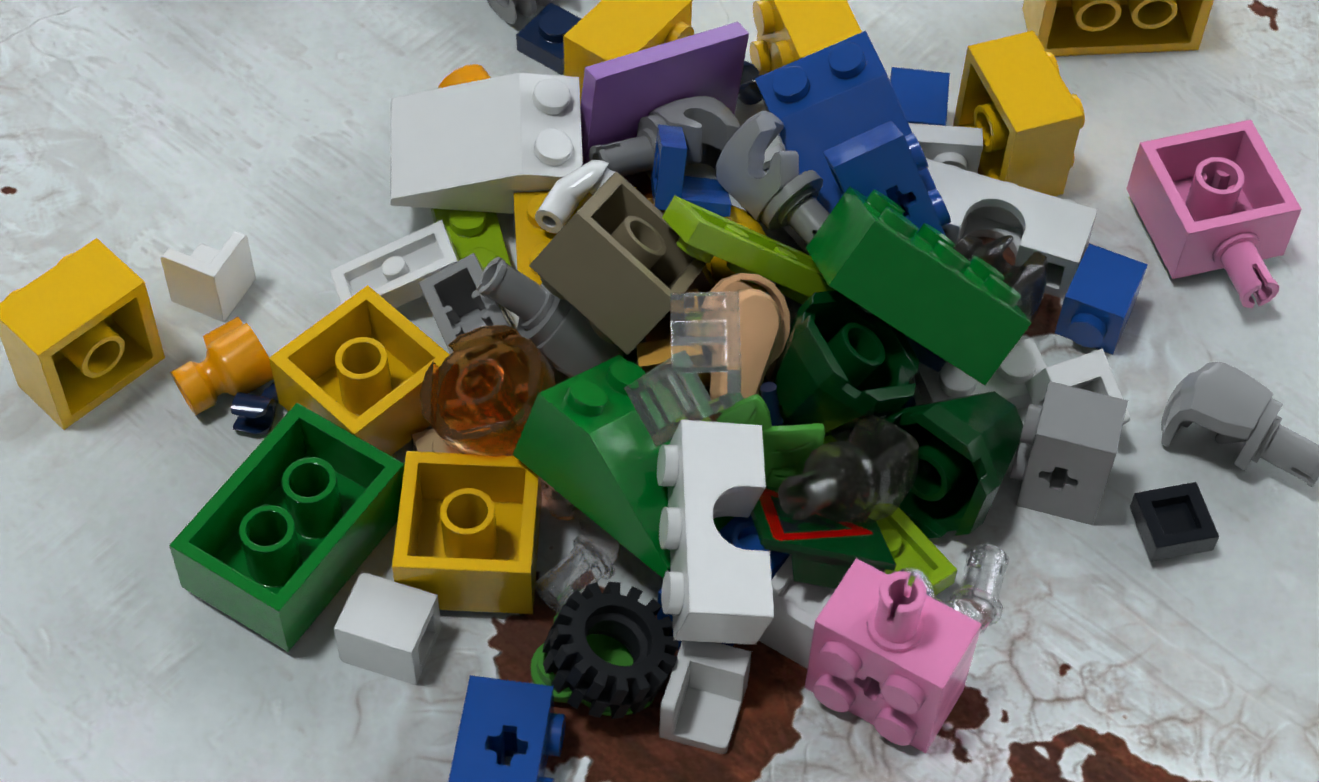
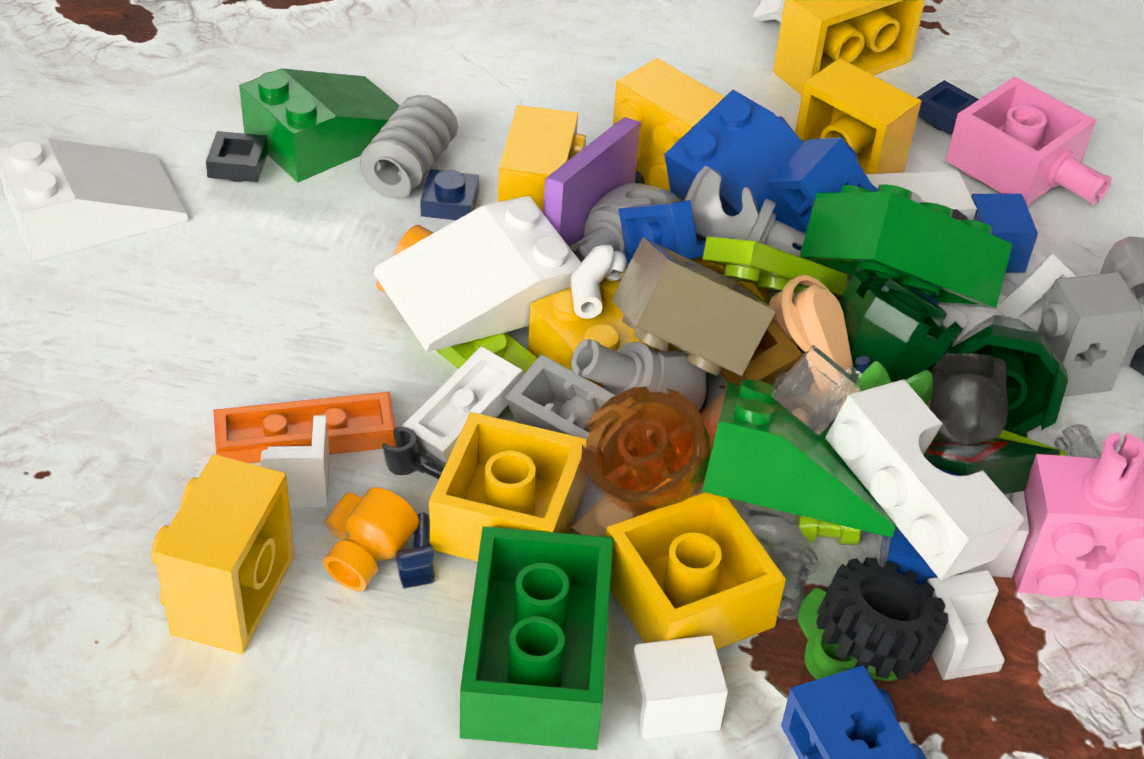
camera: 30 degrees left, 10 degrees down
clear panel [670,291,741,393] -> none
none -> orange tile [213,391,397,463]
none -> black hand [382,427,445,480]
none -> dark blue plate [917,80,979,135]

